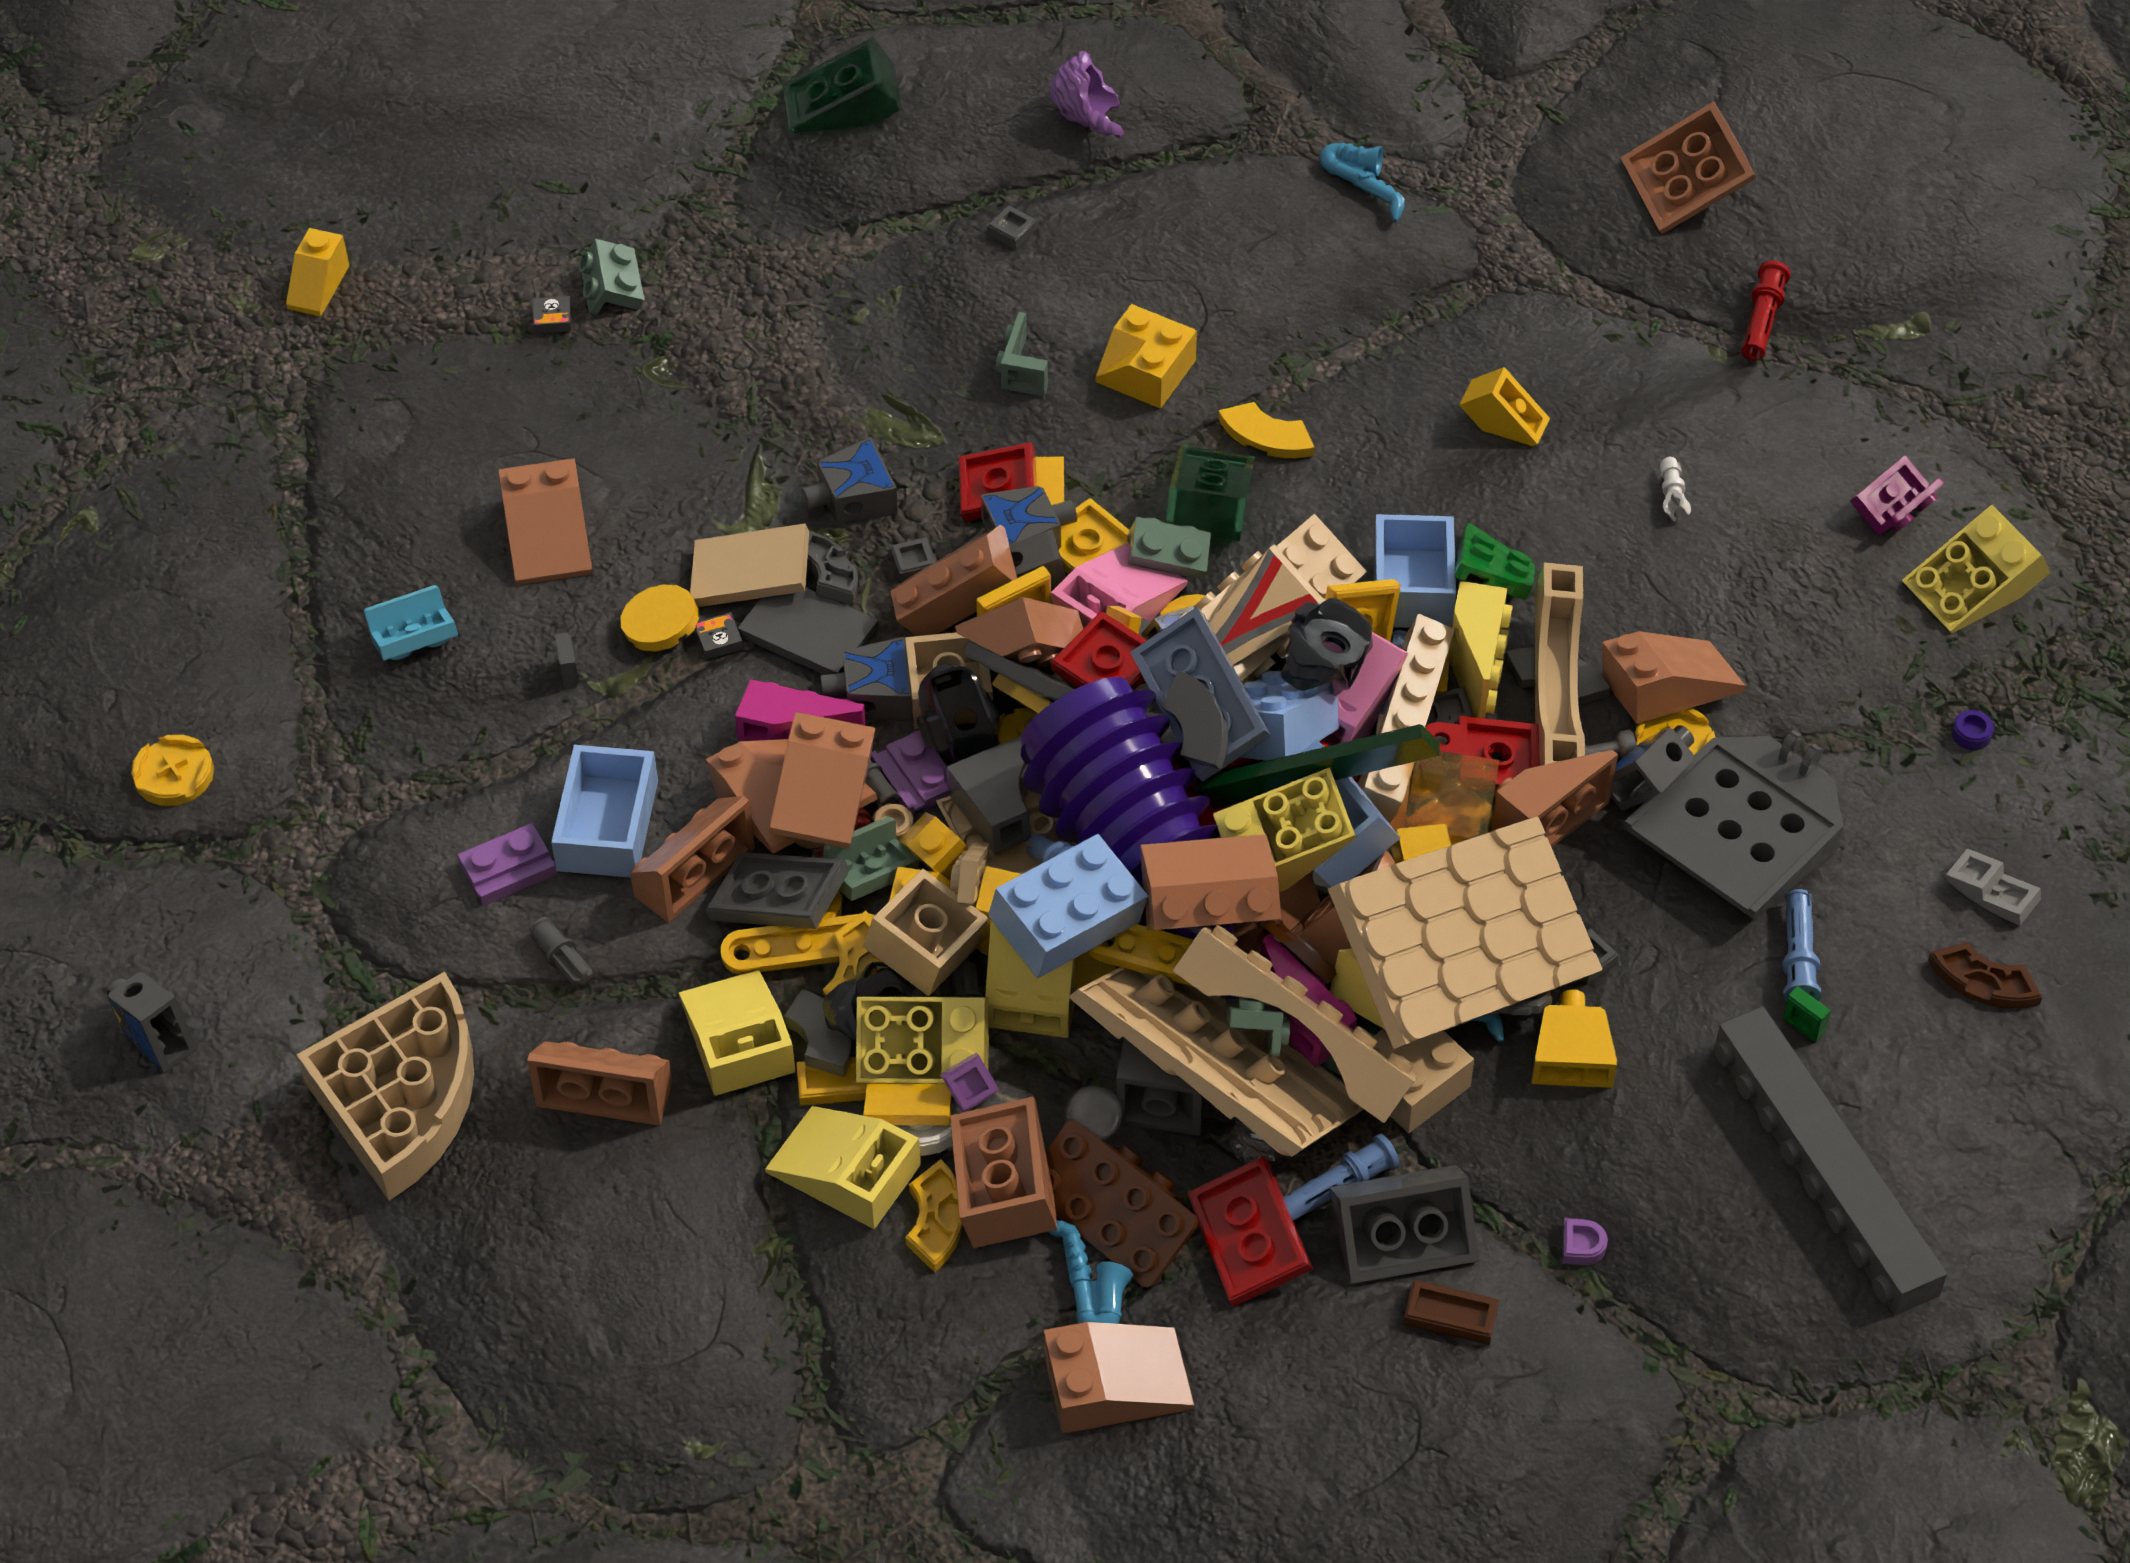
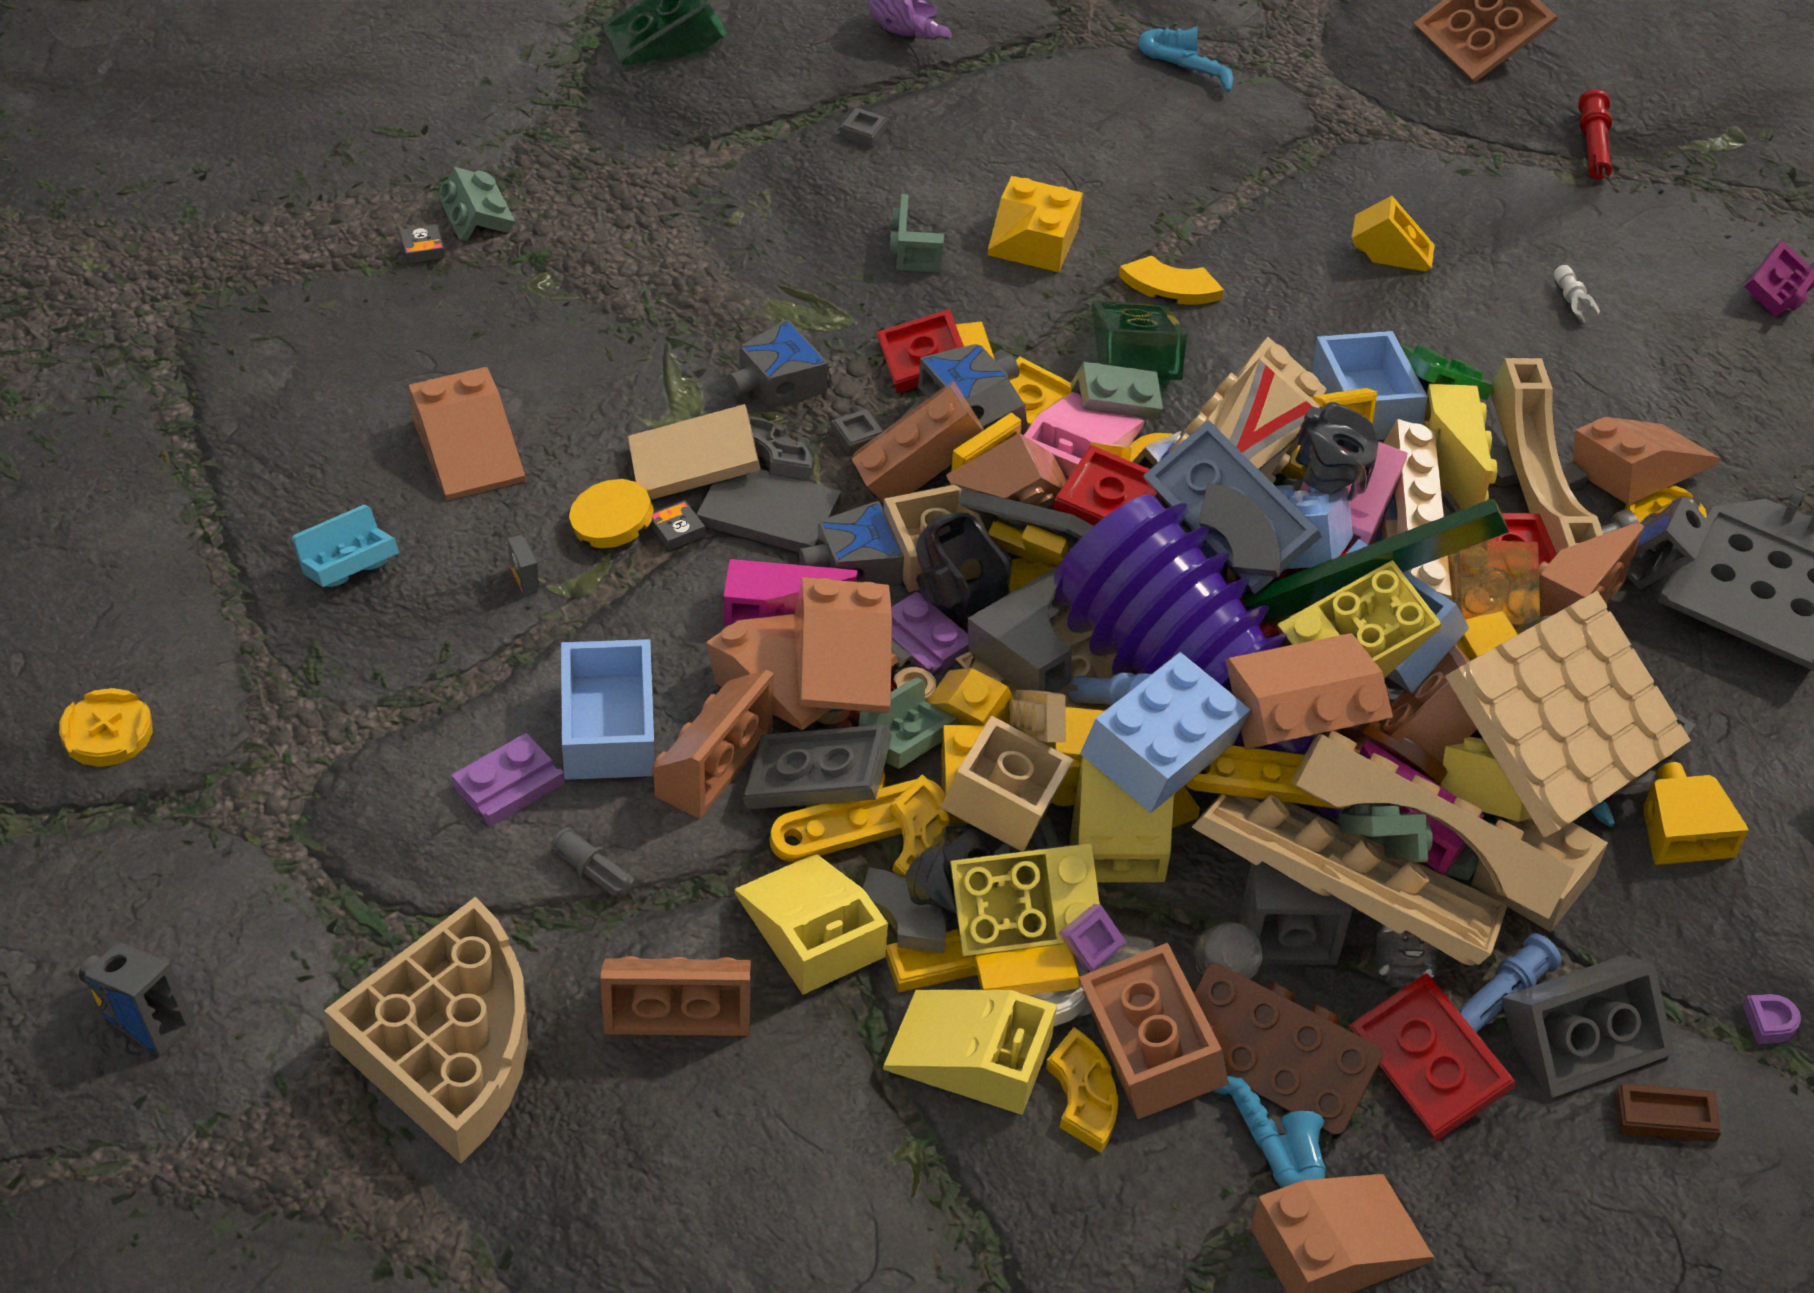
camera: 15 degrees left, 5 degrees down
yellow slope [286,228,349,317] -> none

